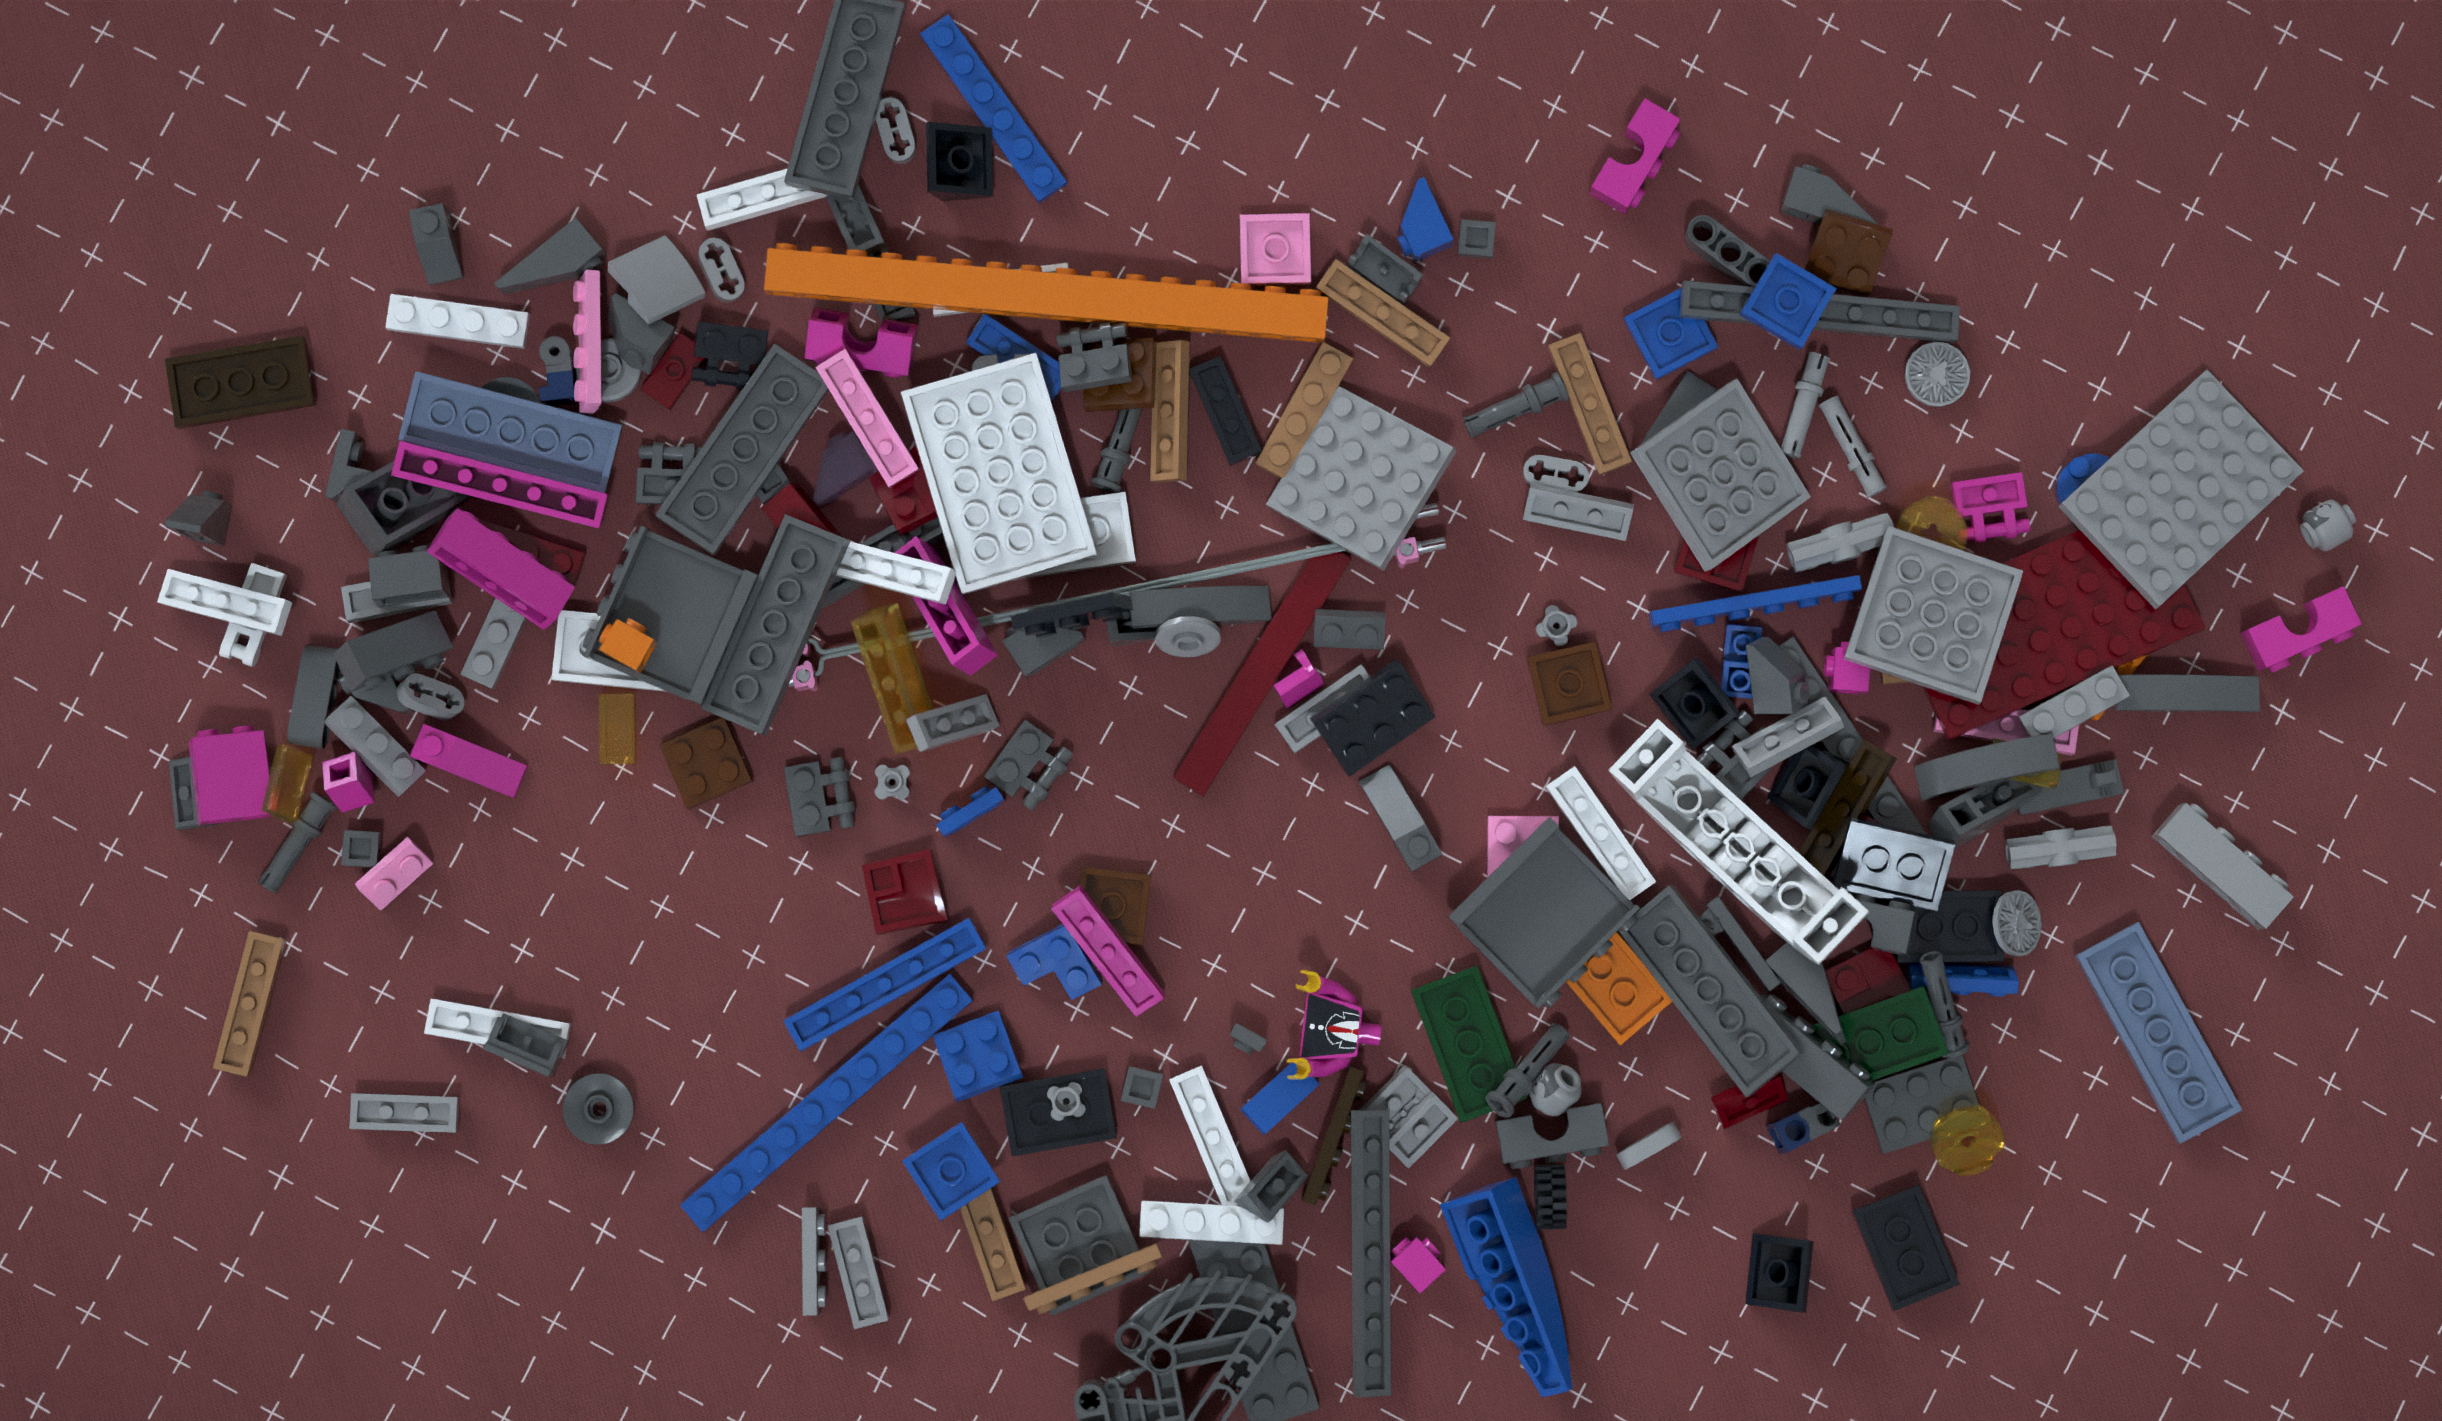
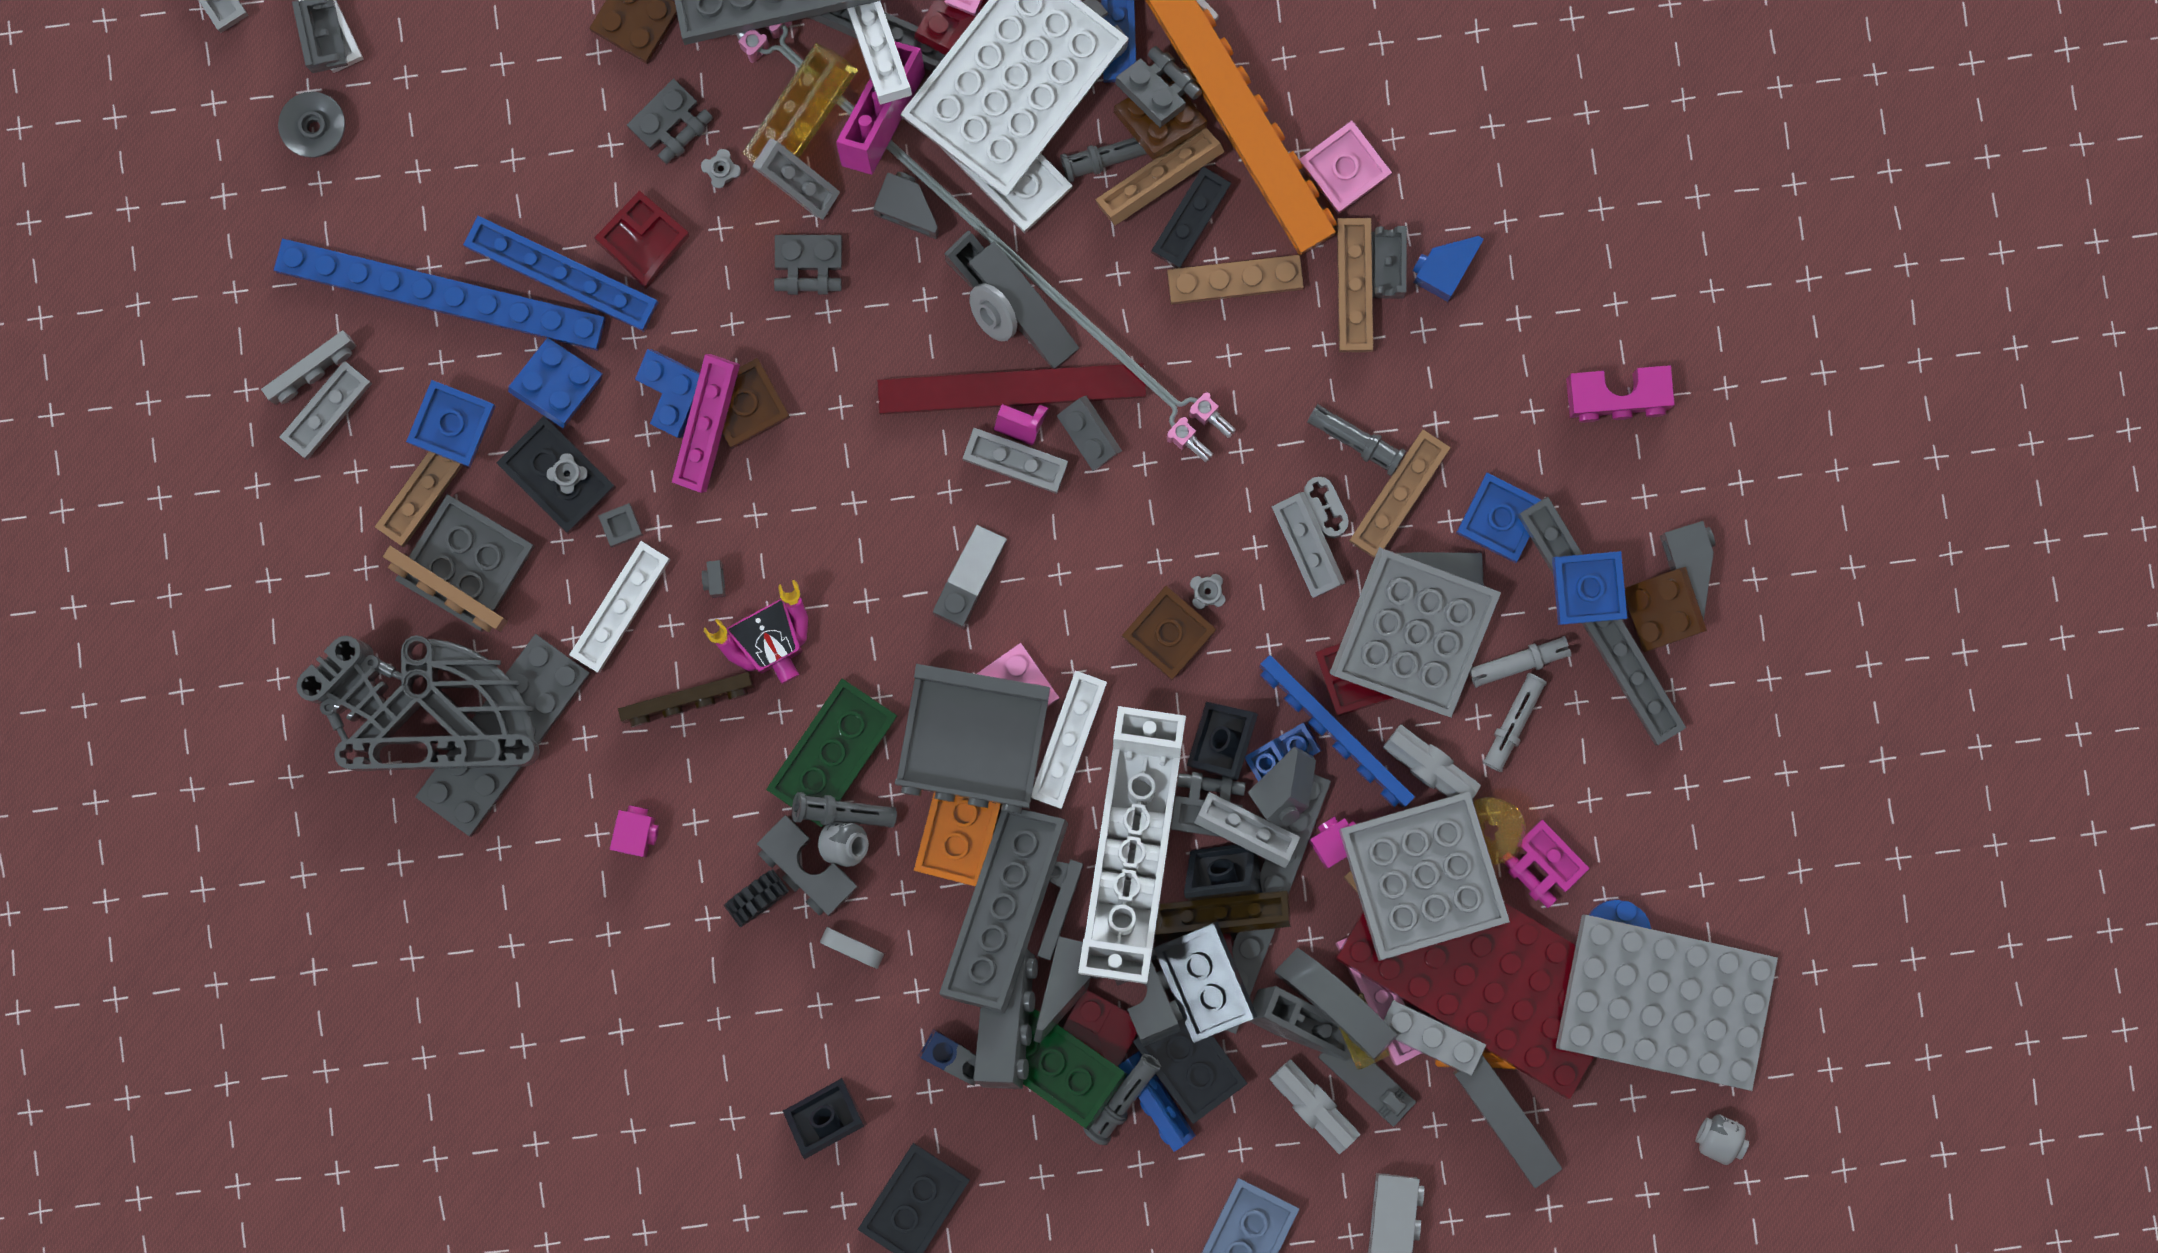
camera: 50 degrees right, 0 degrees up
blue plate [936,786,1006,838] -> none
black plate [1011,592,1133,638] -> none
white plate [1140,1201,1284,1245] -> none
dark grey slope [1234,1150,1309,1223] -> none
blue slope [1240,1063,1320,1136] -> none
light grey plate [1266,386,1457,571] -> none
black plate [1310,659,1435,777] -> none
dark grey plate [1351,1109,1391,1398] -> none
light grey slope [1359,1065,1458,1169] -> none
blue wedge [1440,1177,1573,1398] -> none
dark grey plate [1457,219,1496,259] -> none
dark grey beam [1684,215,1770,287] -> none
dark red plate [1711,1074,1788,1129] -> none
dark grey plate [1864,1055,1985,1154] -> none
light grey wheel [1904,342,1970,407] -> none
clear yellow plate [1931,1105,2004,1176] -> none
light grey wheel [1992,890,2042,957] -> none
dark pink arch [2240,586,2362,673] -> none

